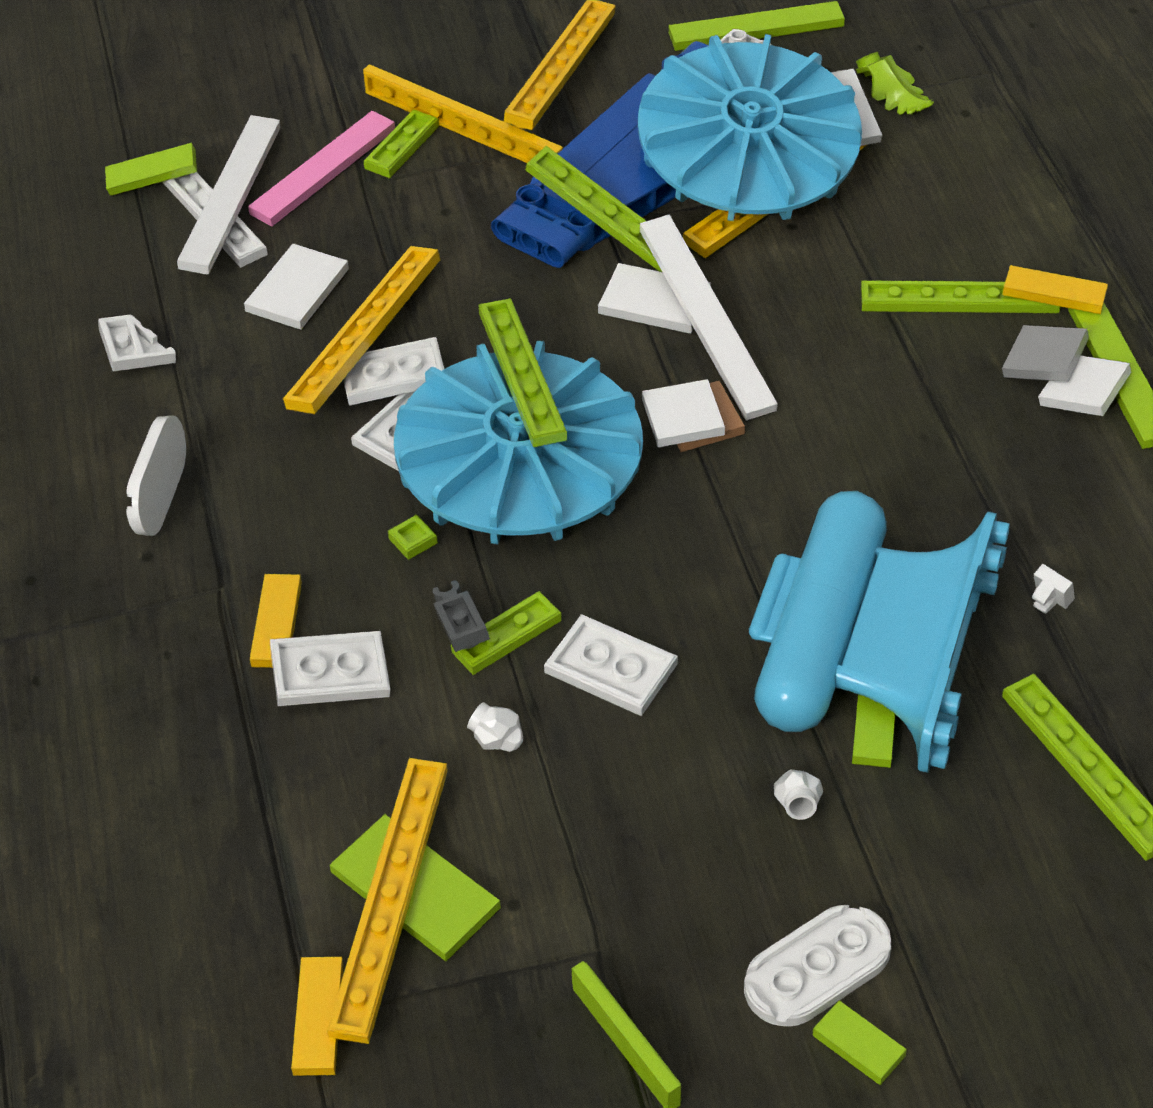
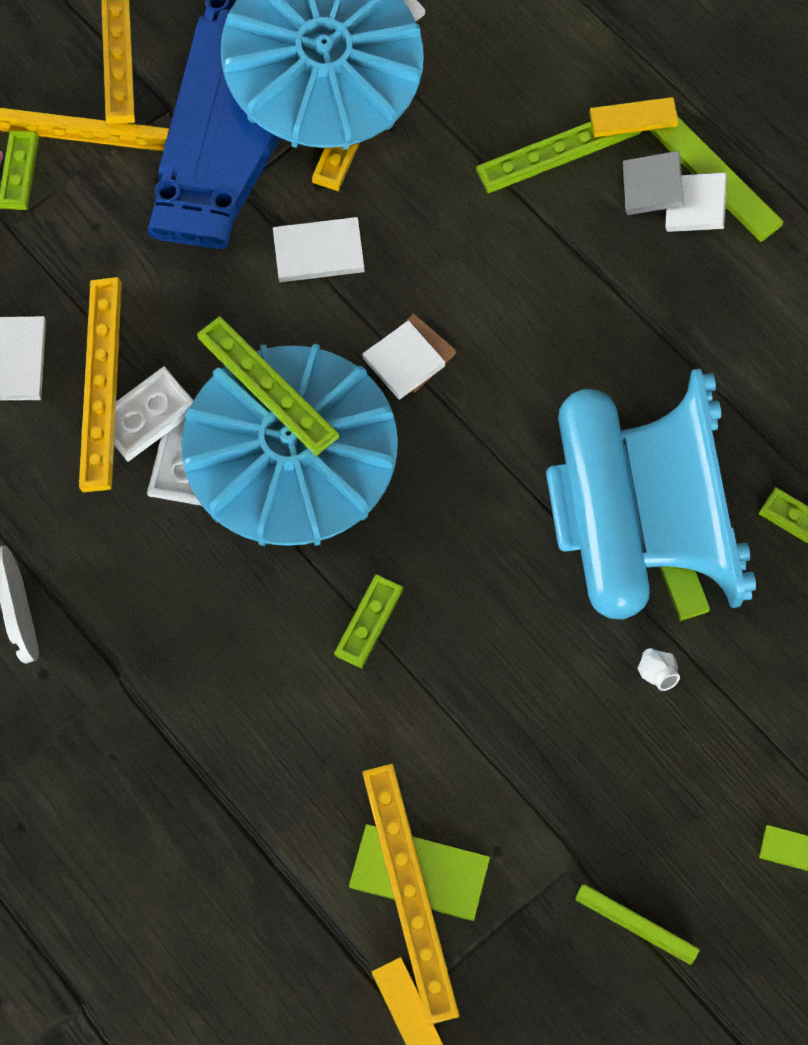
camera: 25 degrees left, 20 degrees up
yellow tile [250,574,302,668] -> none
white tile [270,631,390,706] -> none
lime tile [388,515,438,560] -> none
dark grey plate [433,580,490,652] -> none
white rock [467,702,523,752] -> none
lime tile [525,146,695,272] -> none
white tile [544,614,678,716] -> none
white tile [640,215,778,421] -> none
white tile [744,905,891,1026] -> none
white tile [1032,564,1075,614] -> none

